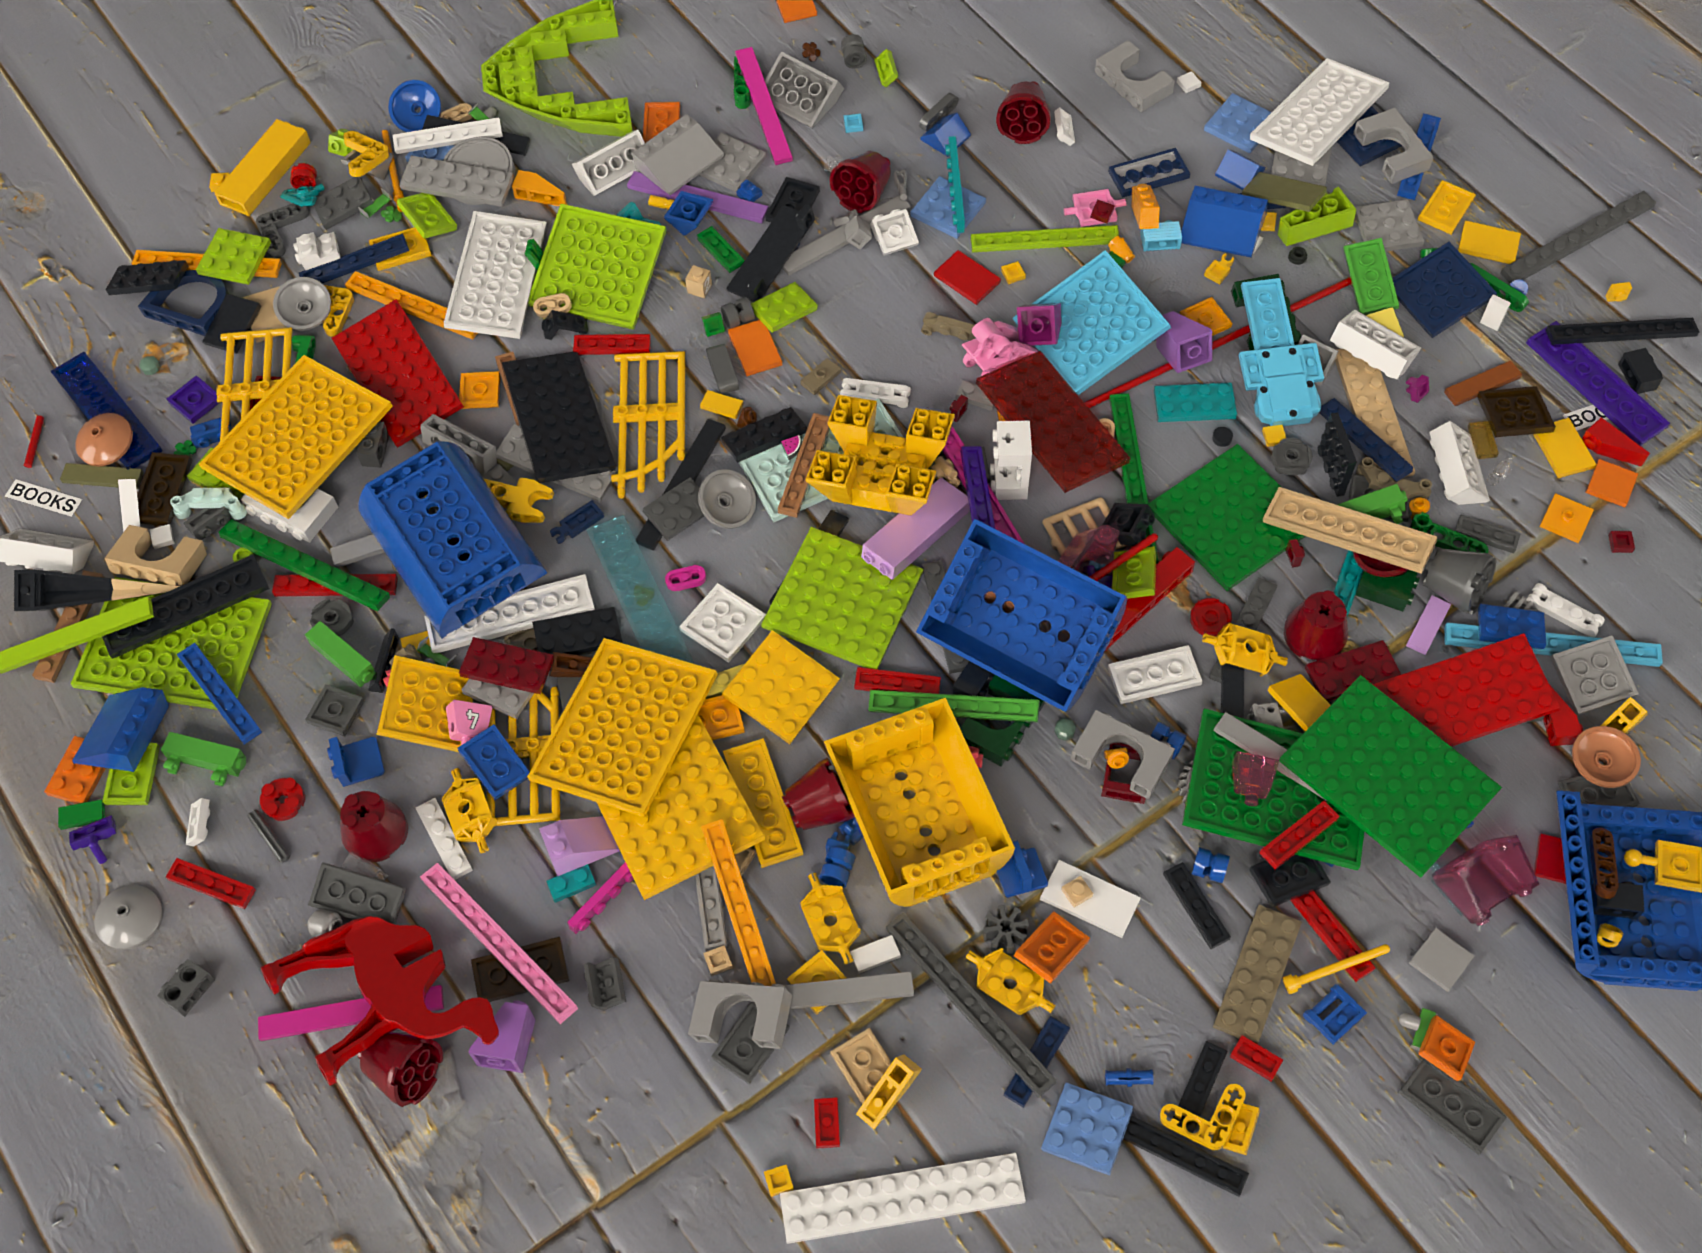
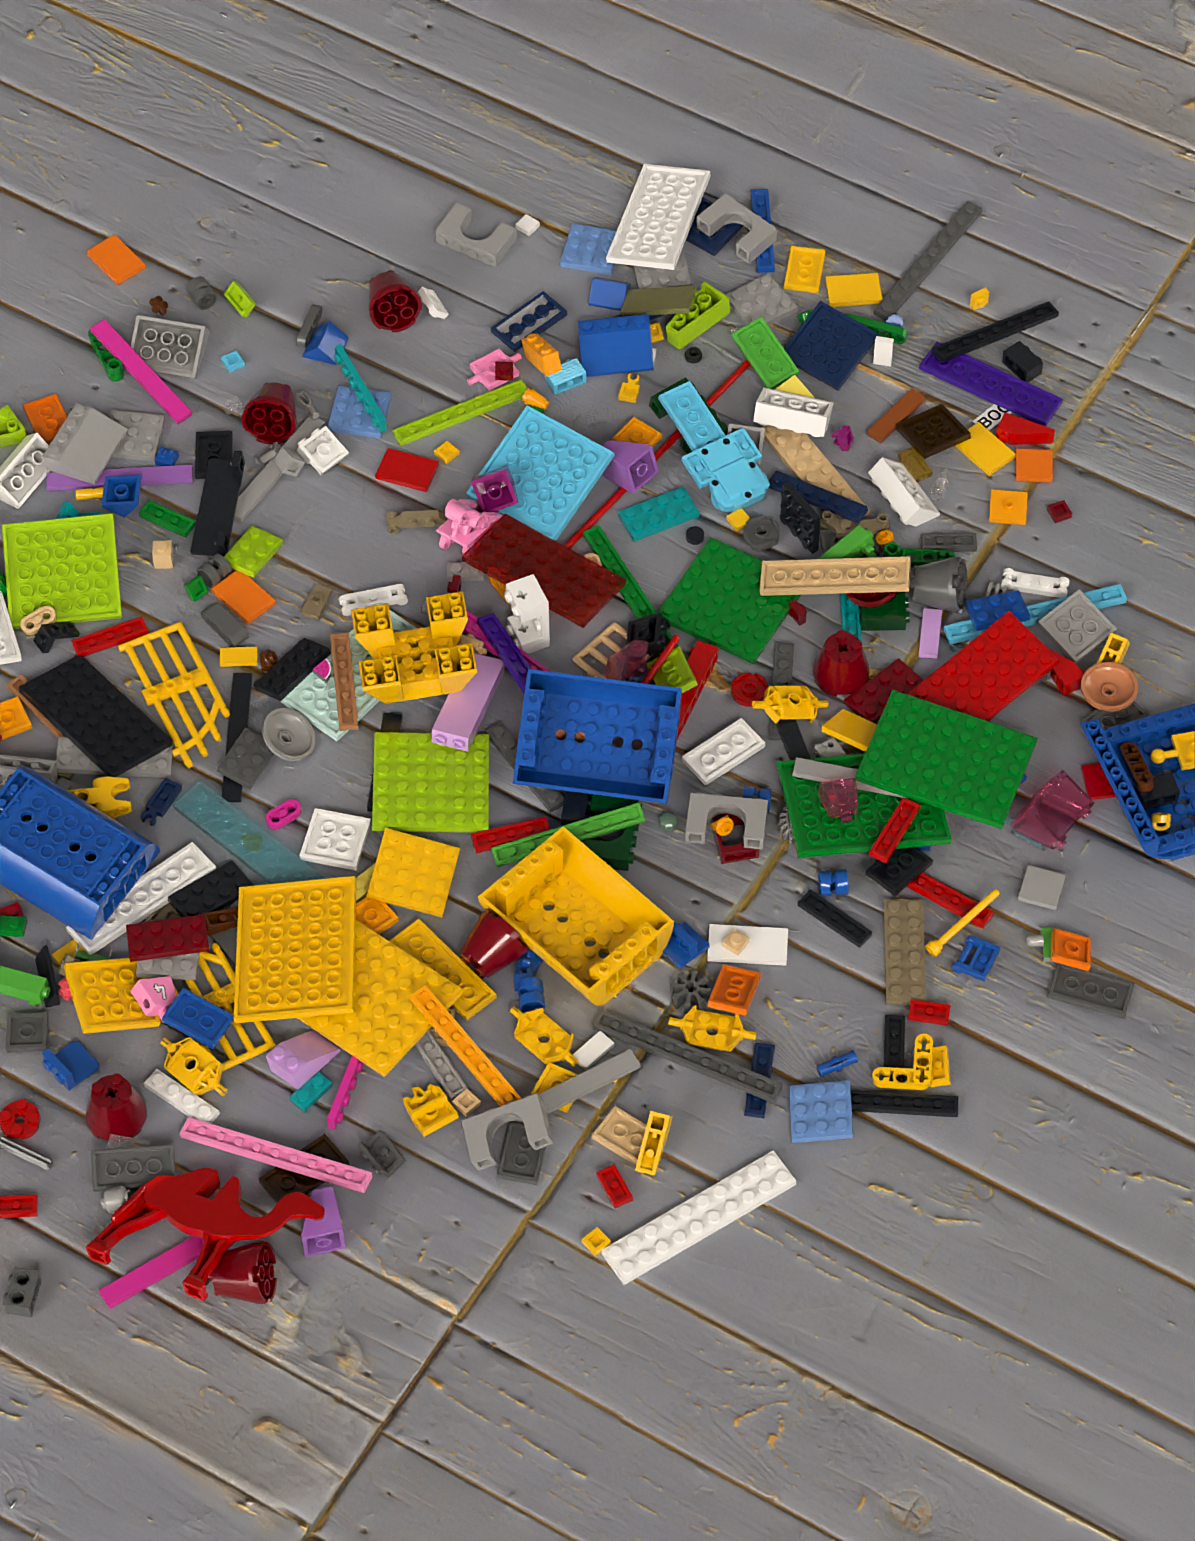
camera: 25 degrees left, 5 degrees down
none -> yellow plate [402,1084,459,1137]

